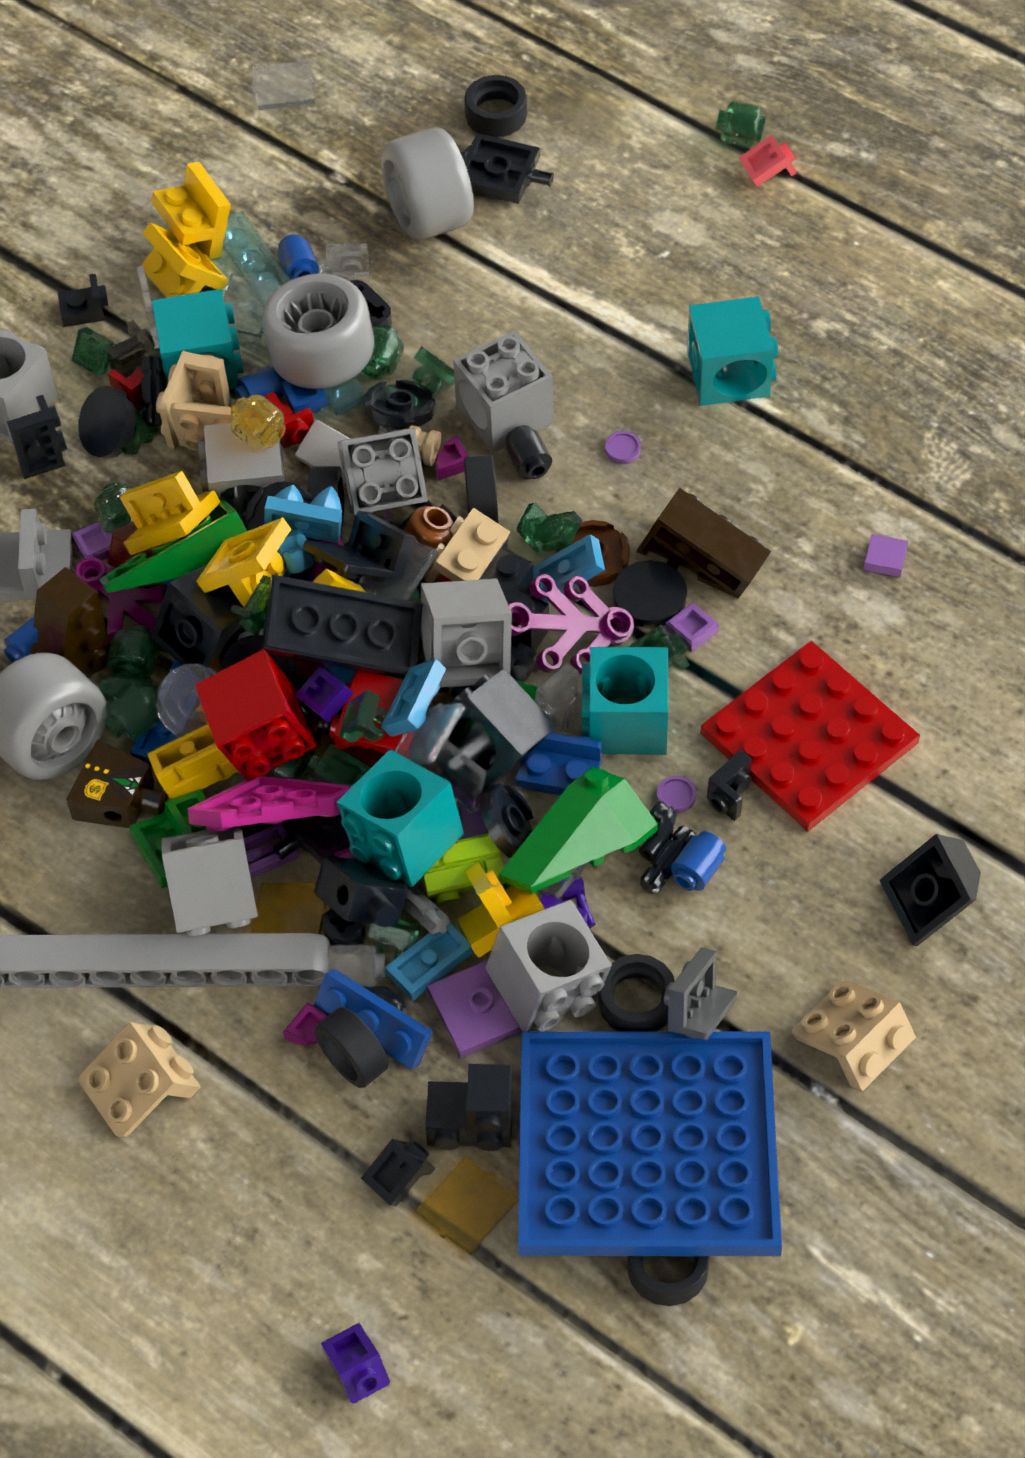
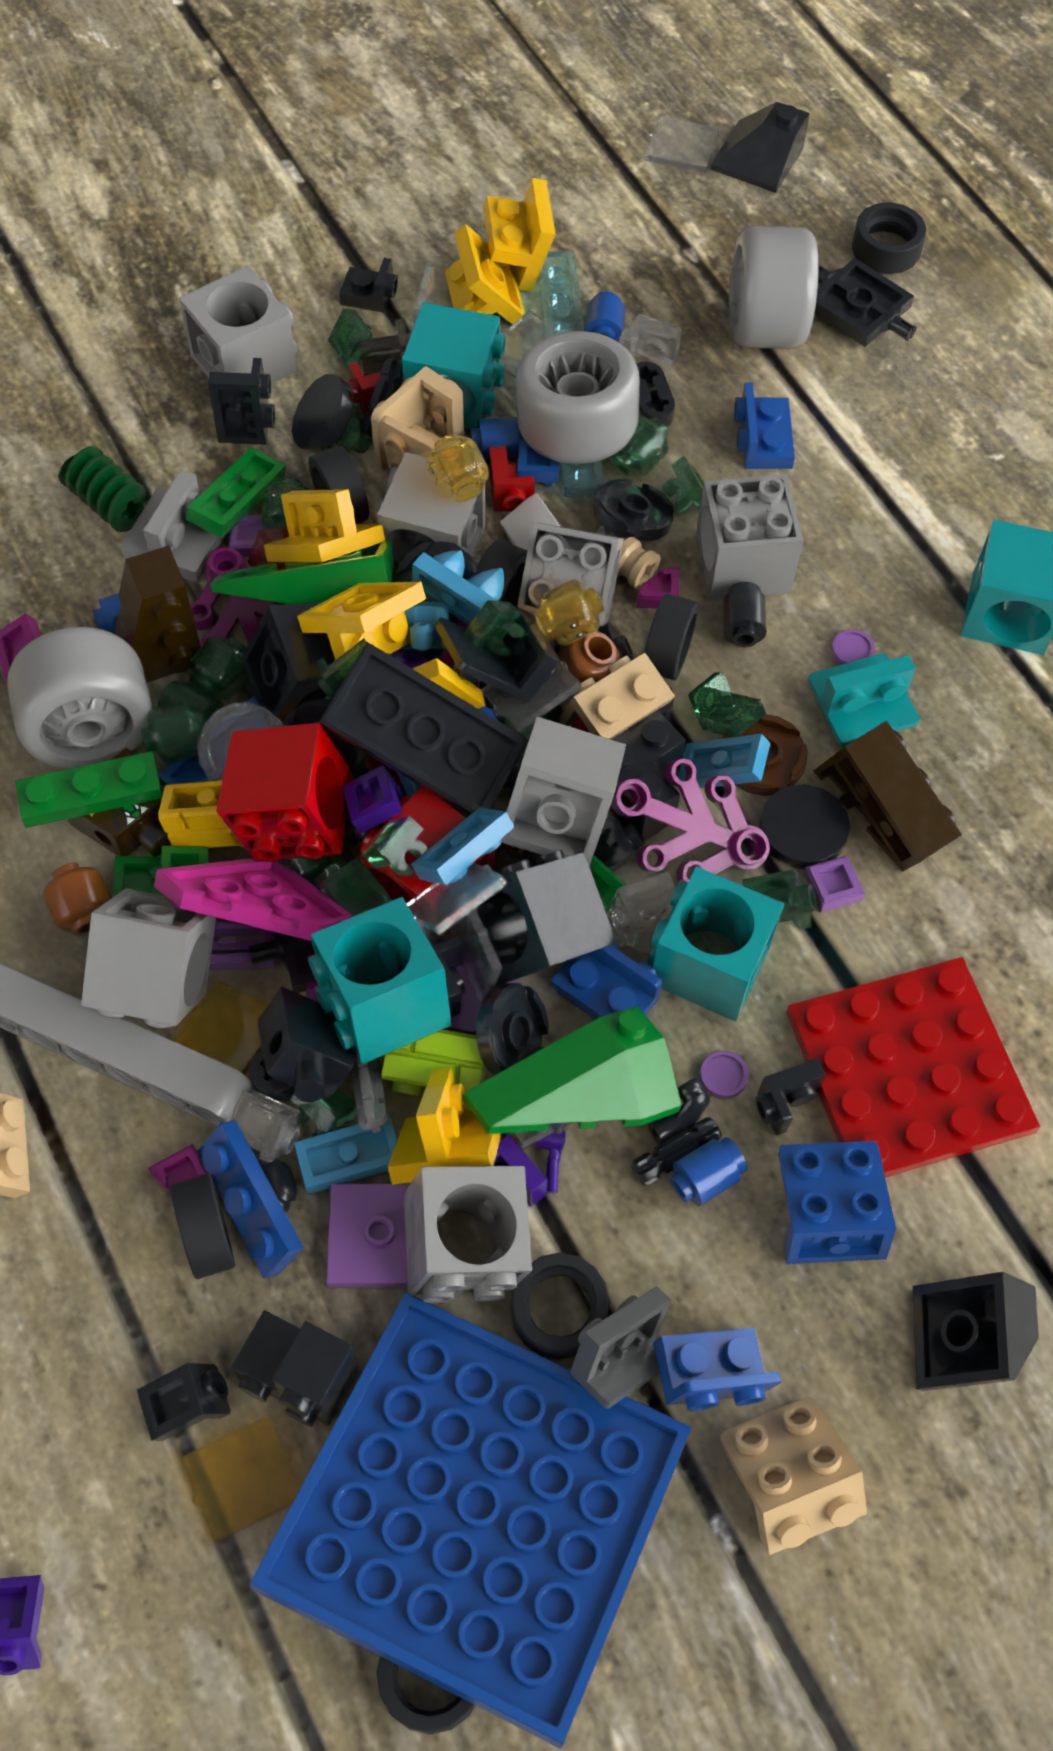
camera: 20 degrees right, 5 degrees up
none -> green plate [15,751,163,828]
none -> dark orange head [43,862,112,935]
none -> green plate [186,447,286,538]
none -> black tyre [308,446,370,524]
none -> clear green tile [462,600,525,656]
none -> clear yellow head [535,579,605,646]
none -> blue bracket [653,1328,781,1411]
none -> black slope [710,102,810,193]
none -> blue bracket [734,382,795,469]
none -> blue bracket [778,1141,896,1264]
none -> teal bracket [807,653,920,747]

